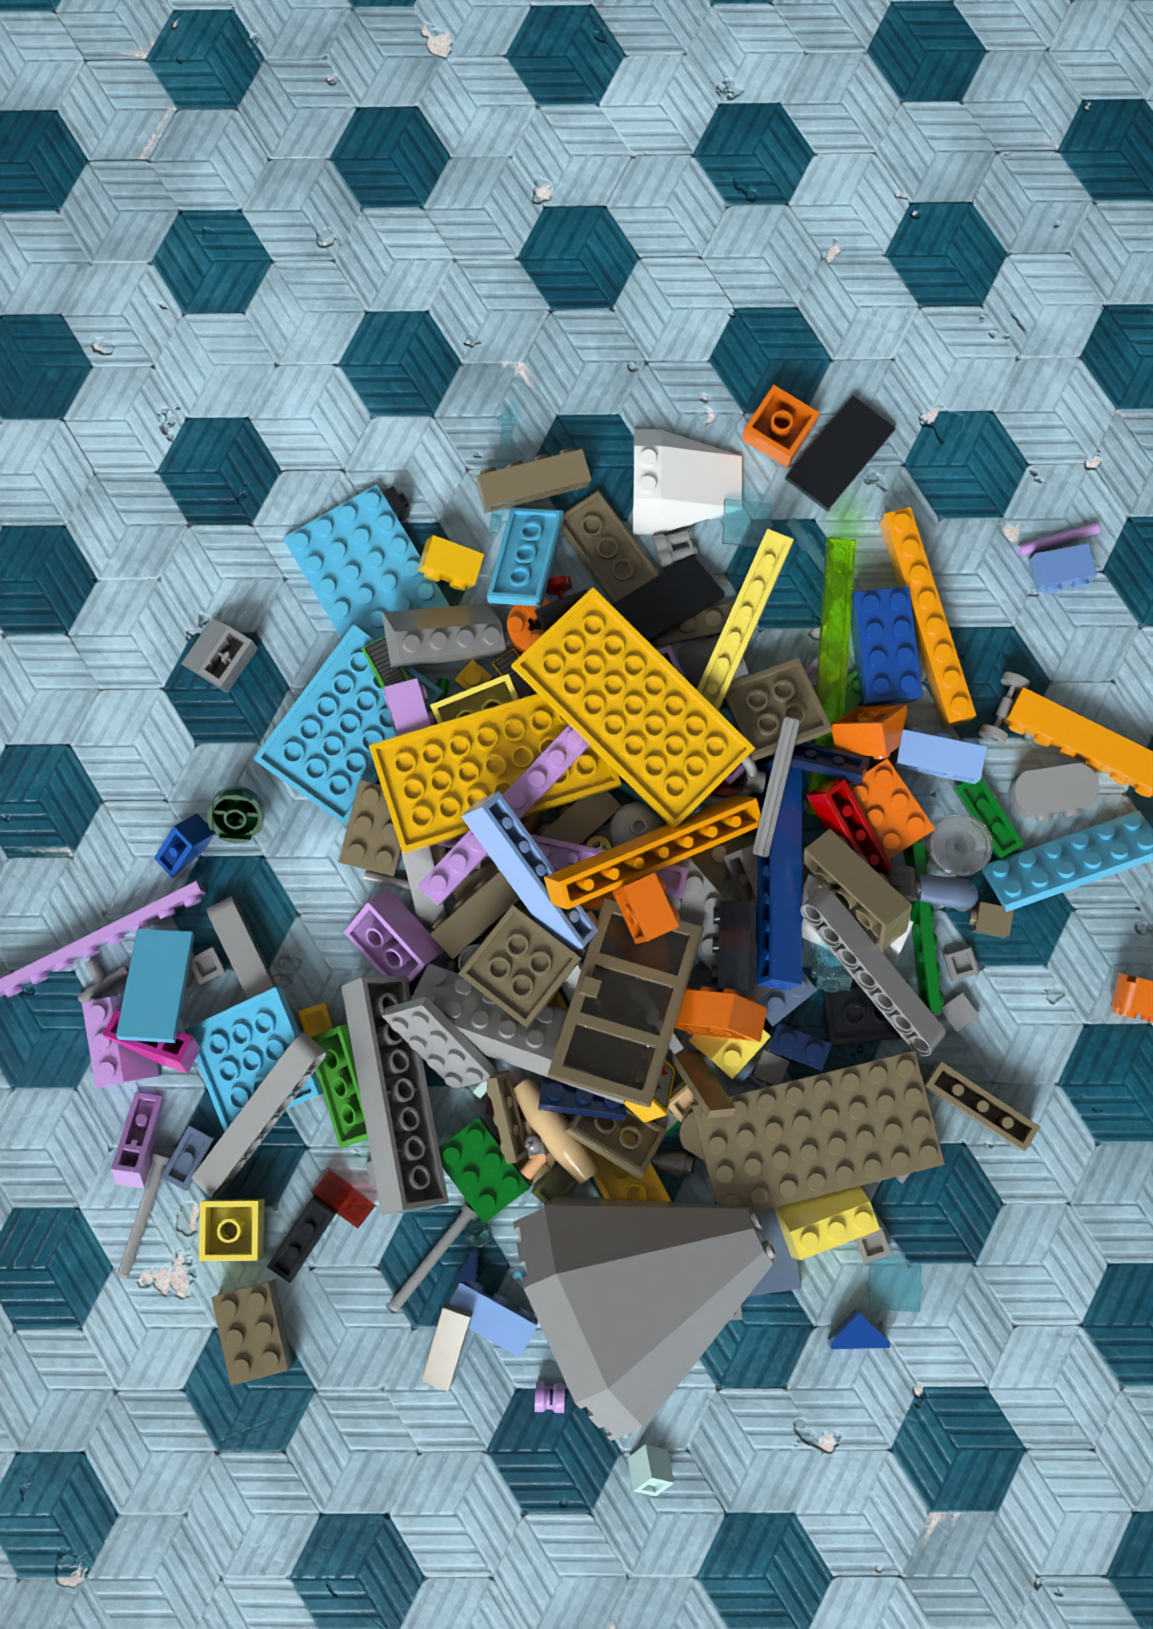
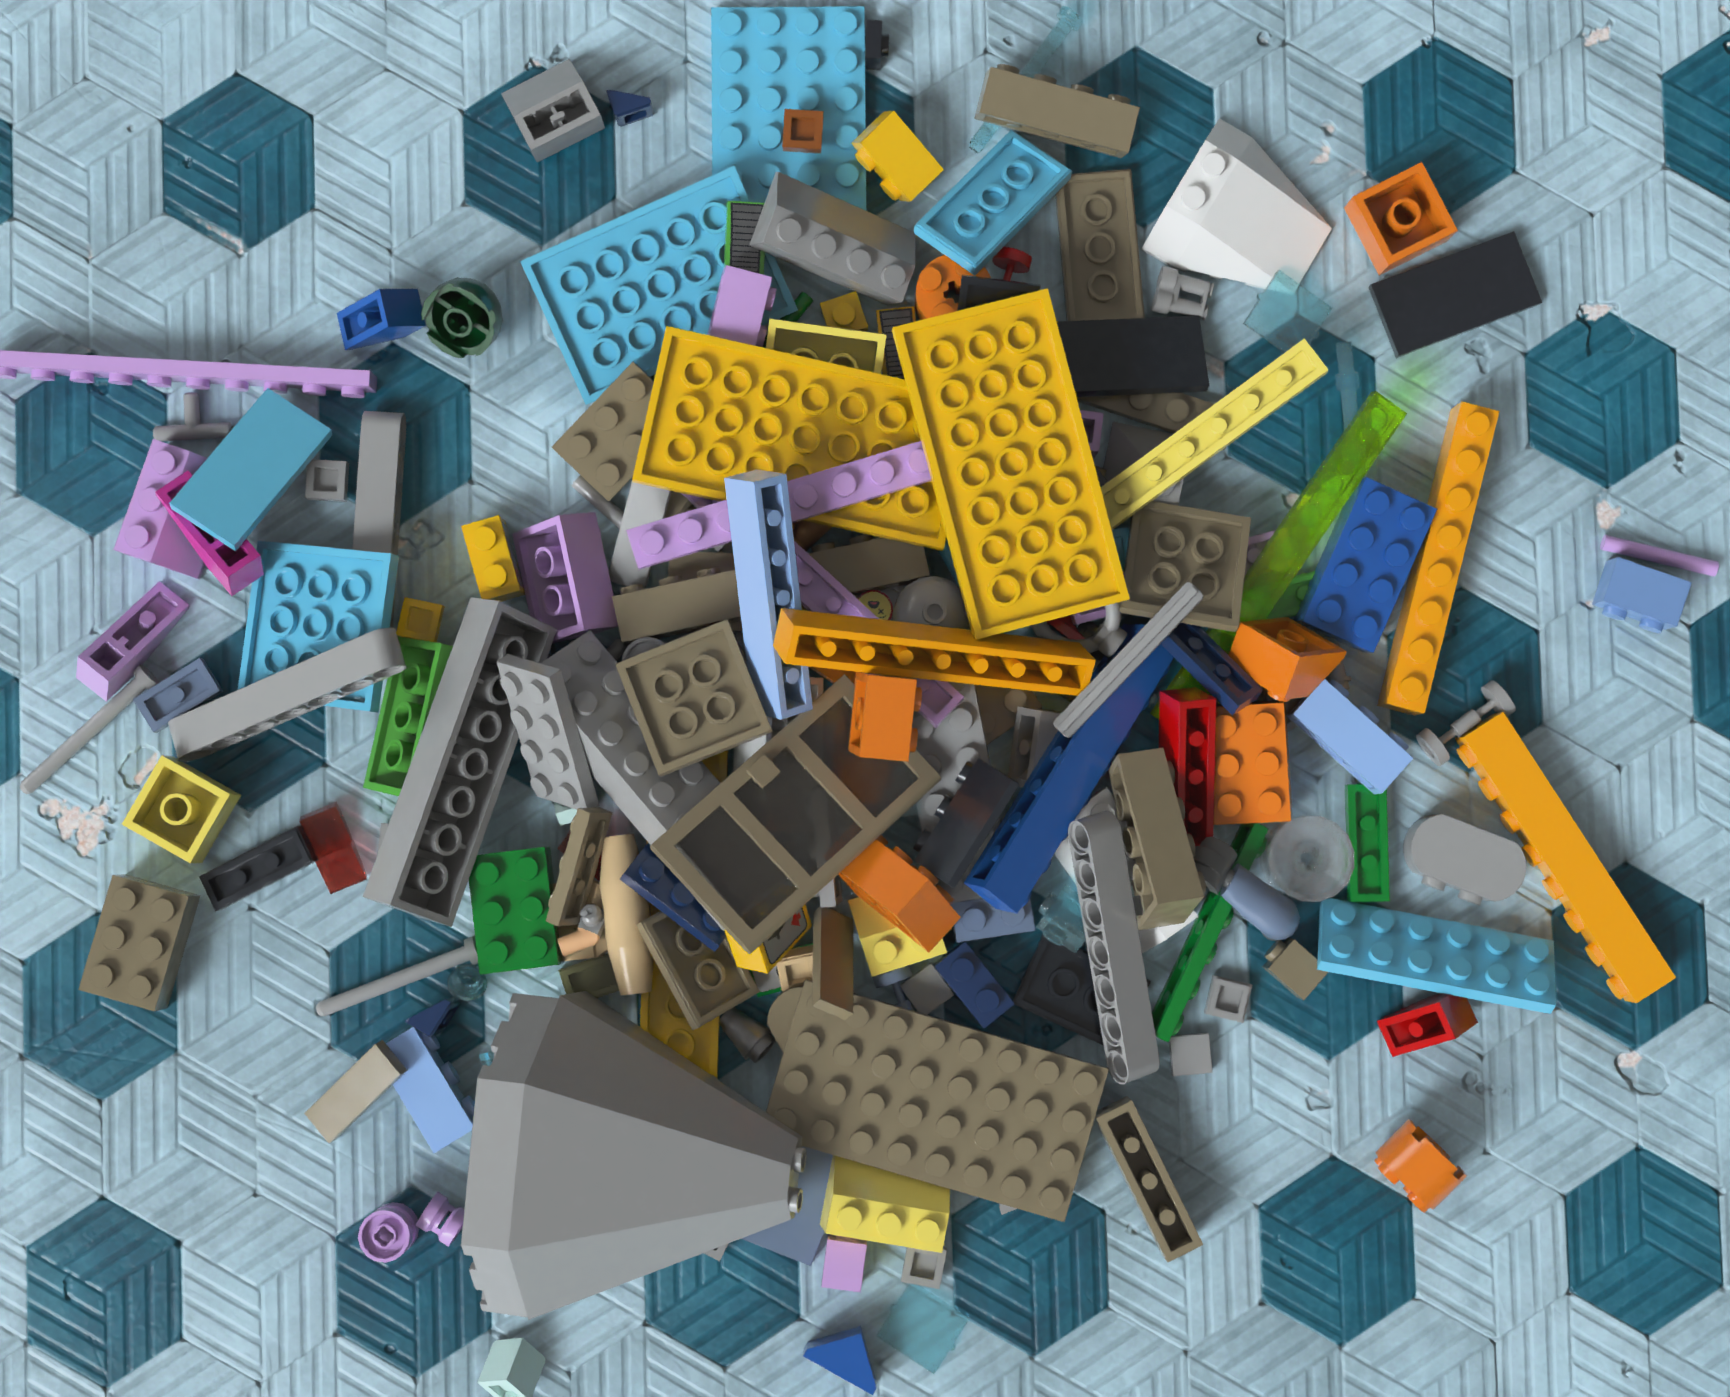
camera: 20 degrees right, 5 degrees up
none -> lavender wheel [358,1202,419,1263]
none -> yellow brick [461,515,525,602]
none -> dark blue slope [606,90,654,127]
none -> dark orange plate [782,109,824,154]
none -> lavender brick [821,1234,867,1292]
none -> red slope [1377,993,1478,1057]

